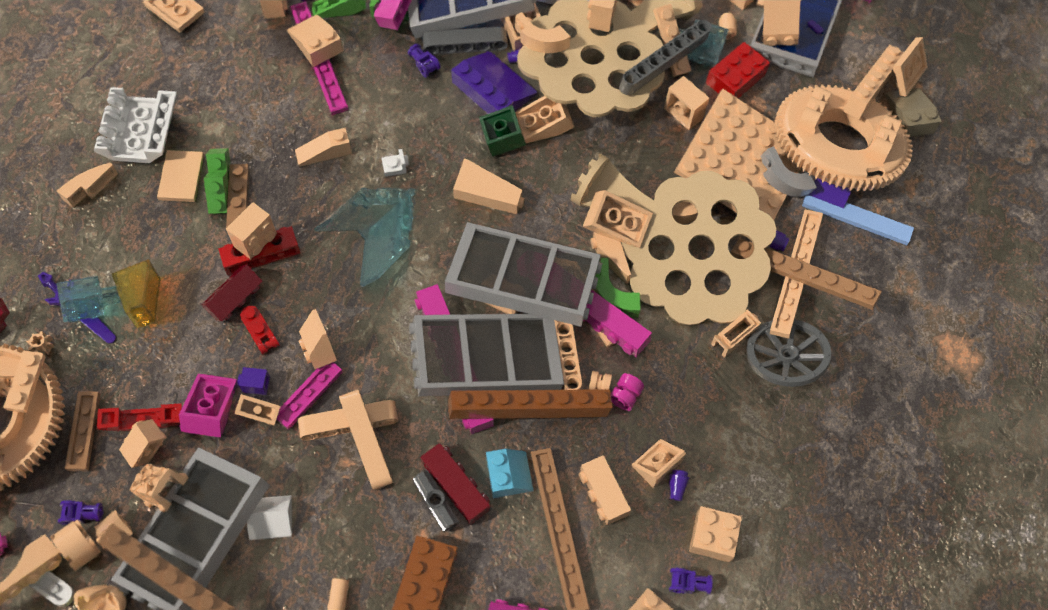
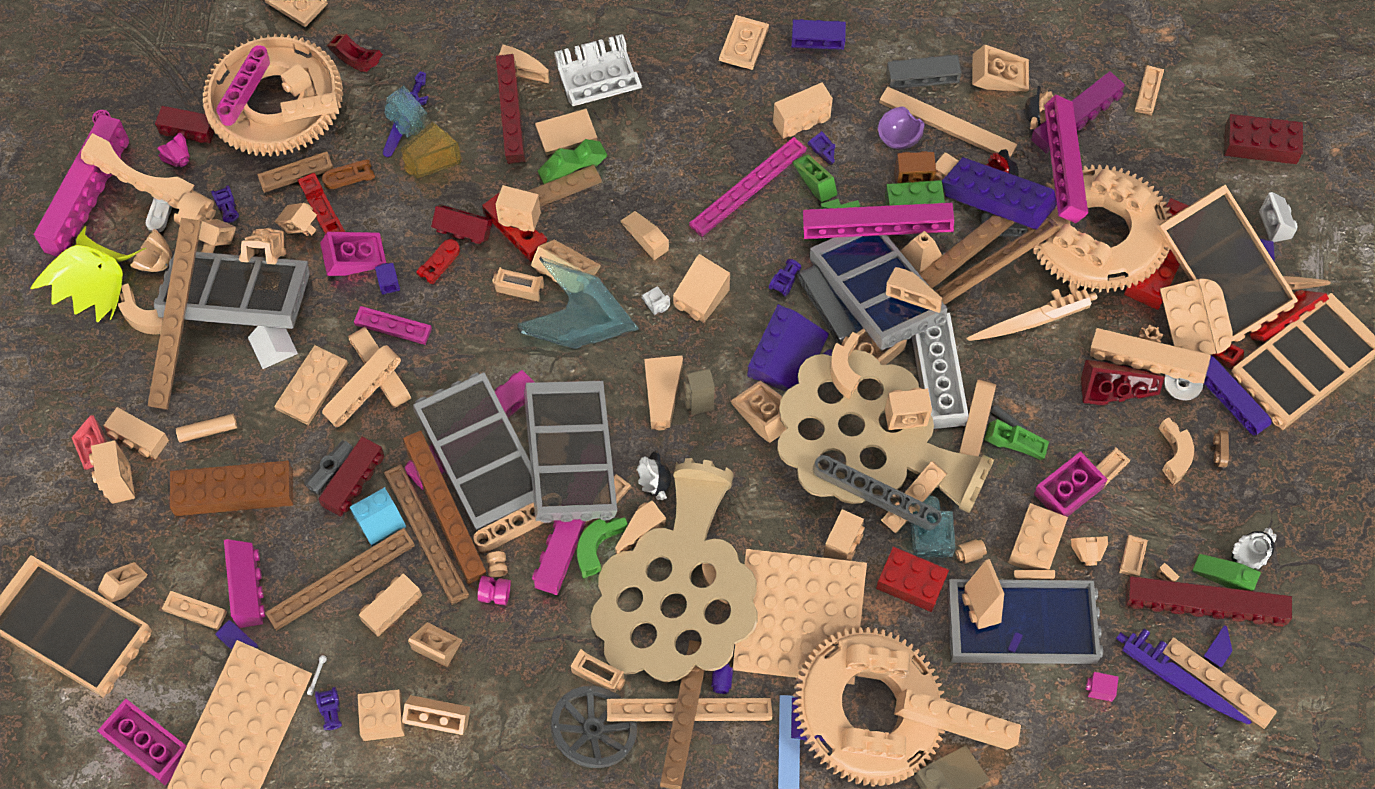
camera: 70 degrees right, 0 degrees up
light nougat gear [27,331,54,355] -> none
light nougat slope [235,394,280,425] -> none
light nougat slope [287,15,343,67] -> none
light nougat slope [298,309,337,369] -> none
dark green slope [479,105,526,157] -> none
light nougat slope [583,190,653,248] -> none
dark purple cone [669,470,690,501] -> none
light grey arch [760,146,817,197] -> none
light nougat plate [893,37,928,96] -> none
none -> light nougat plate [274,345,348,425]
none -> white hinge [307,655,327,696]
none -> dark orange plate [322,160,375,189]
none -> medium nougat tile [384,464,470,605]
none -> light nougat brick [402,695,470,735]
none -> light nougat window [493,267,544,302]
none -> dark red brick [496,54,526,164]
none -> light nougat slope [531,239,601,292]
none -> hair [636,451,671,500]
none -> light nougat slope [673,254,730,323]
none -> dark tan brick [684,369,715,415]

